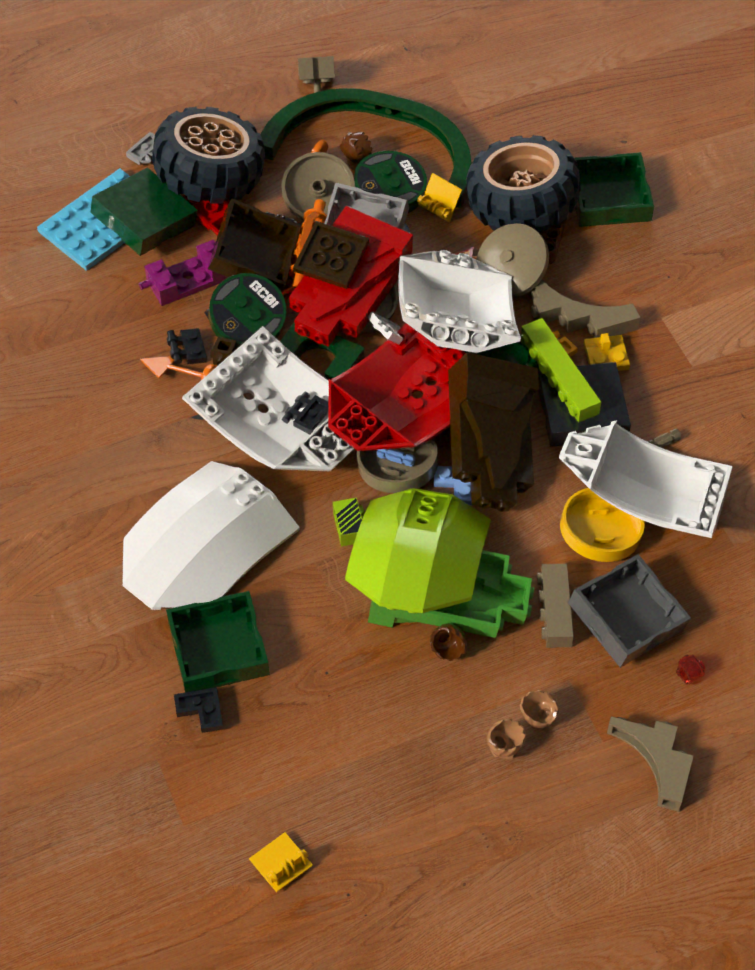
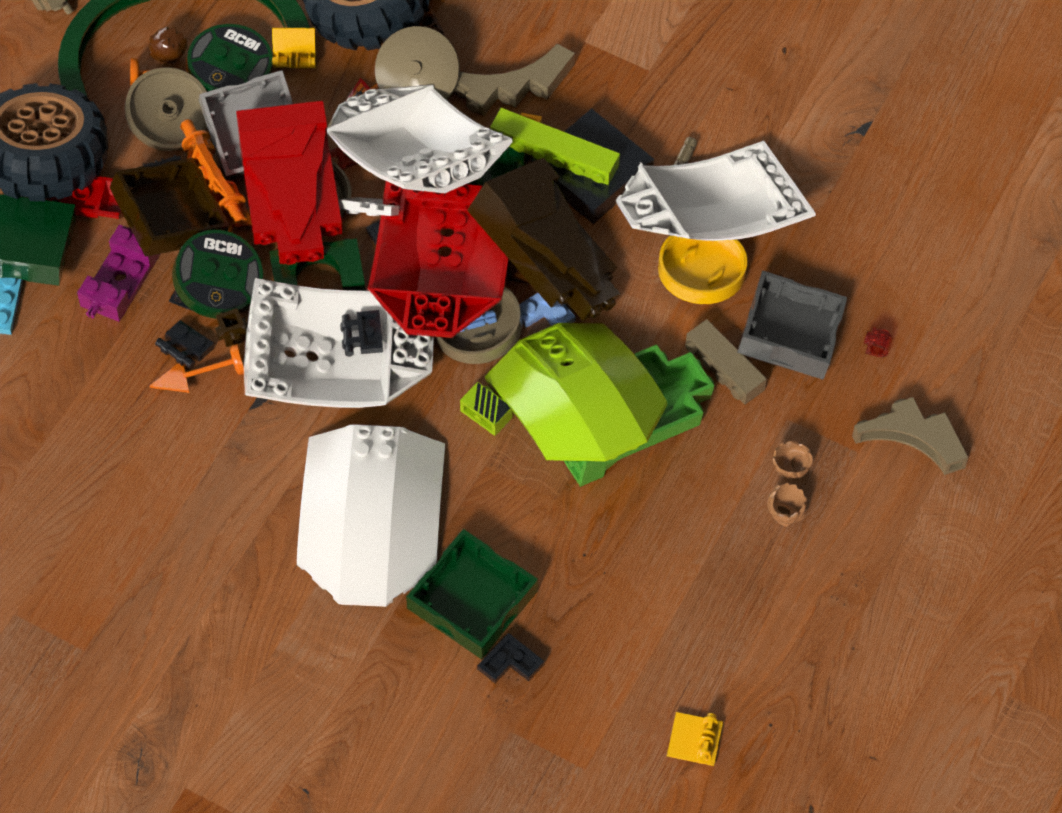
camera: 40 degrees left, 5 degrees up
dark brown plate [293,221,369,289] -> none
reddish brown hair [430,623,467,661] -> none
yellow hinge [583,333,630,371] -> none

